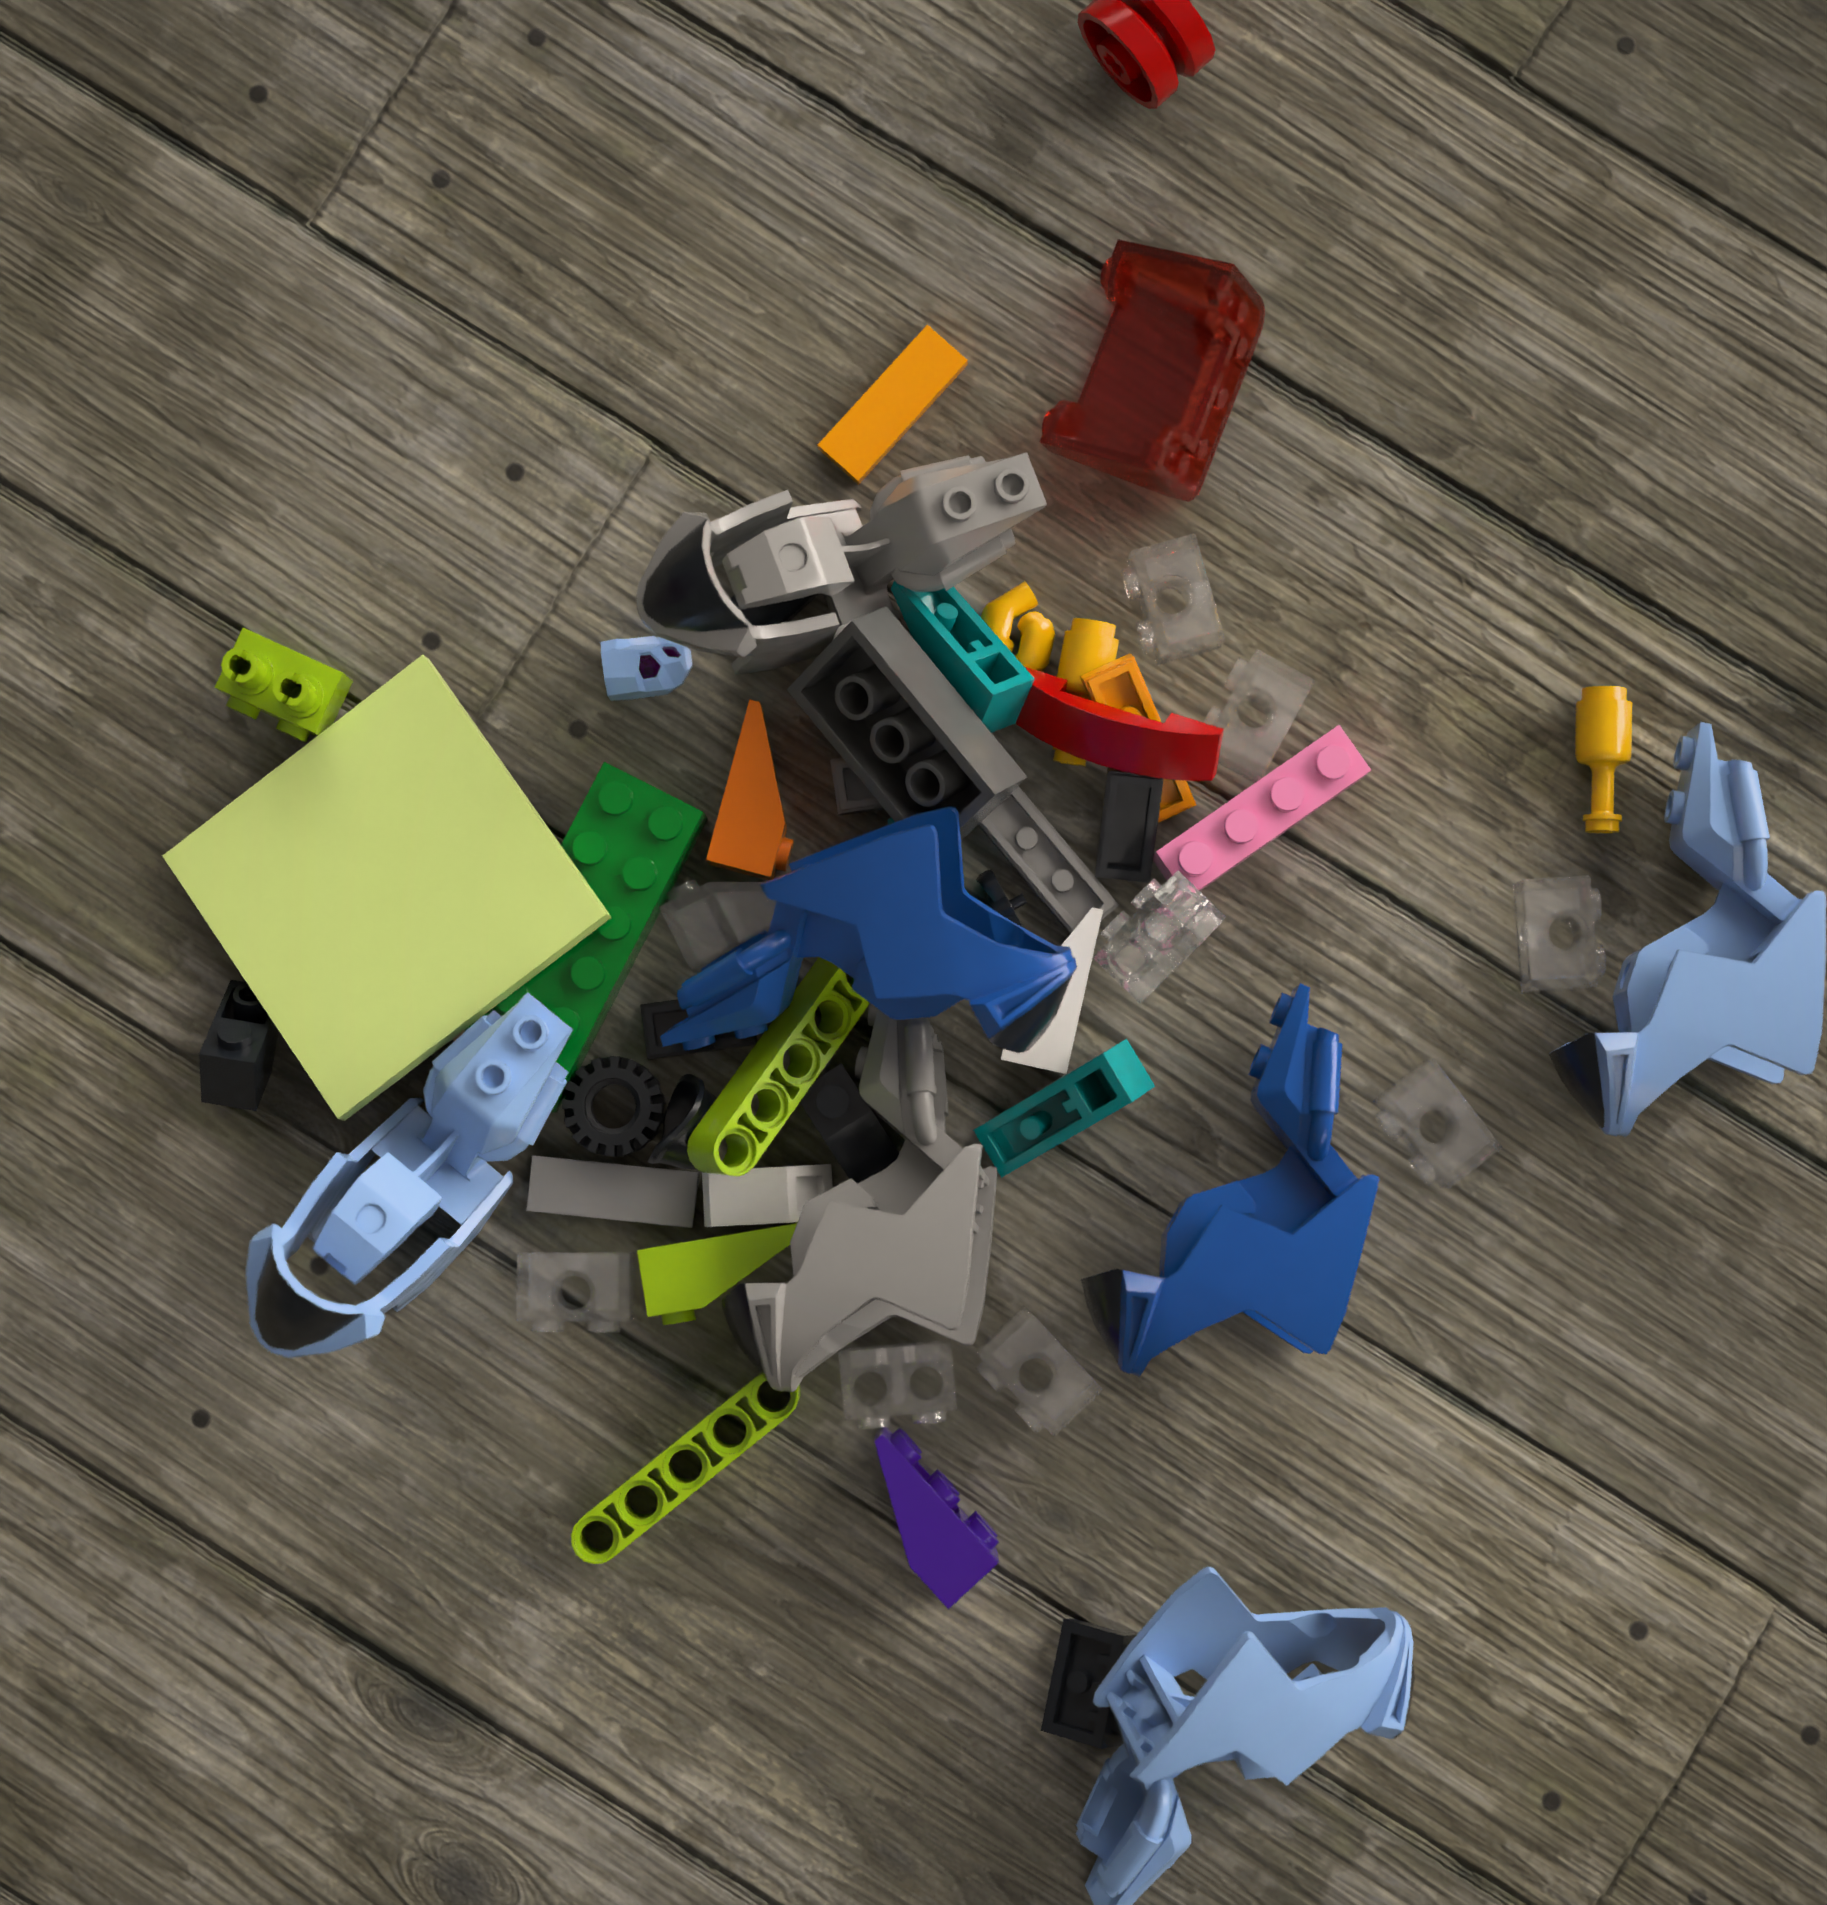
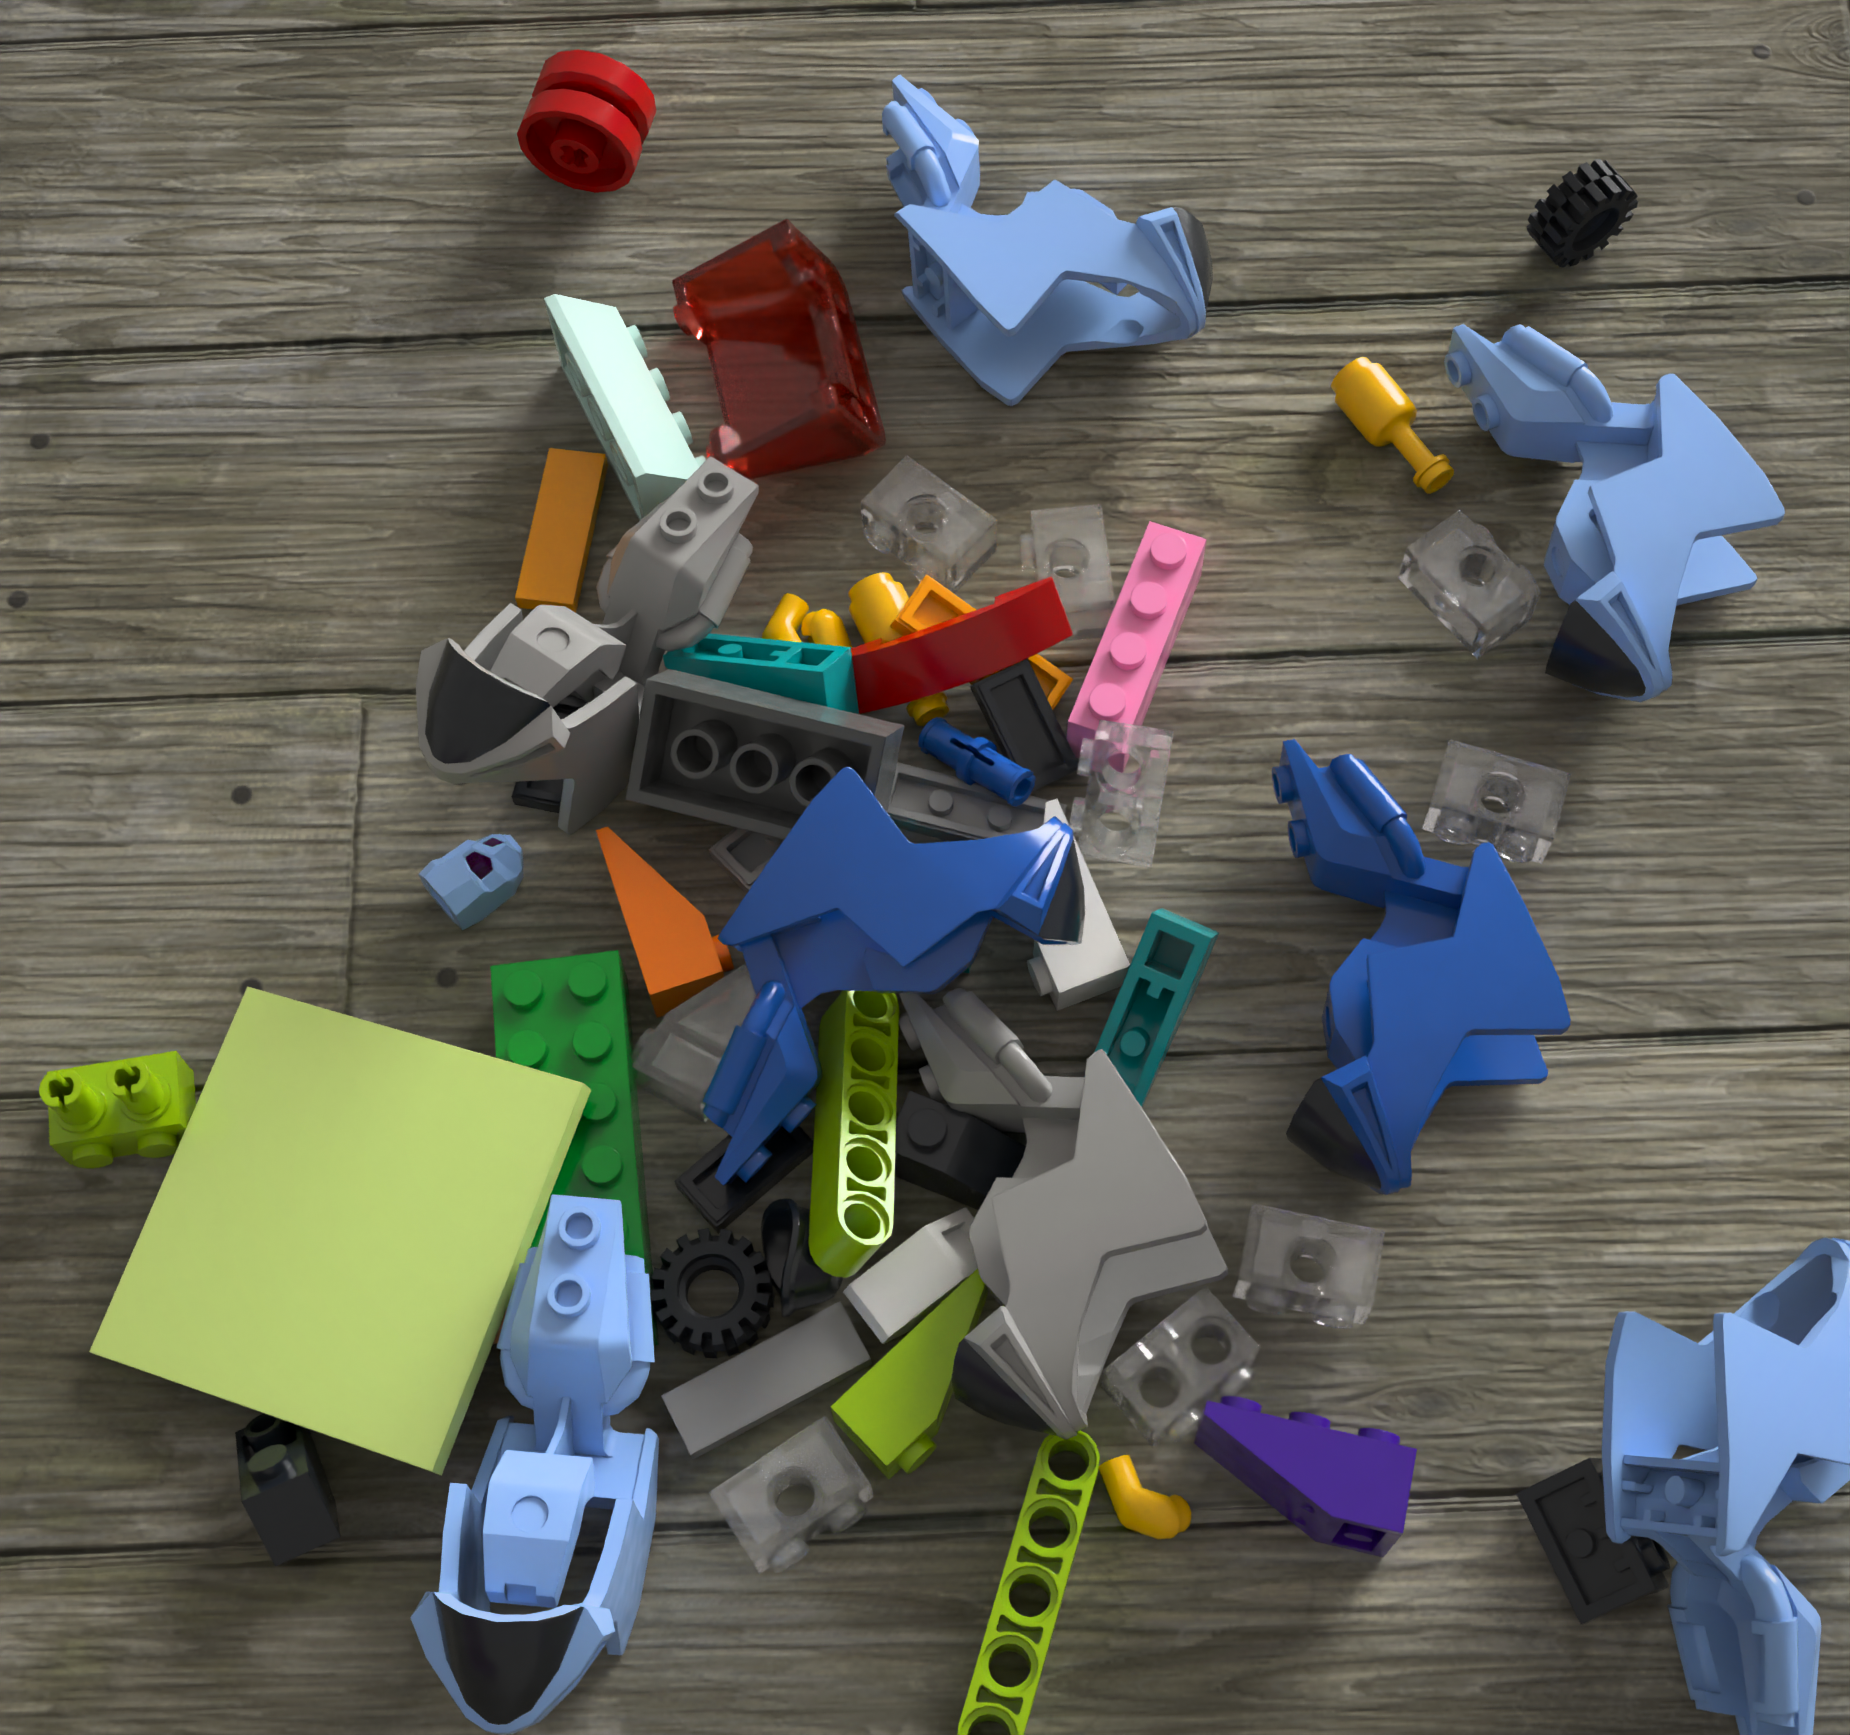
camera: 35 degrees left, 20 degrees down
none -> light aqua slope [544,294,706,521]
none -> light blue piece [882,75,1213,406]
none -> blue pin [918,717,1036,807]
none -> yellow arm [1099,1455,1192,1540]

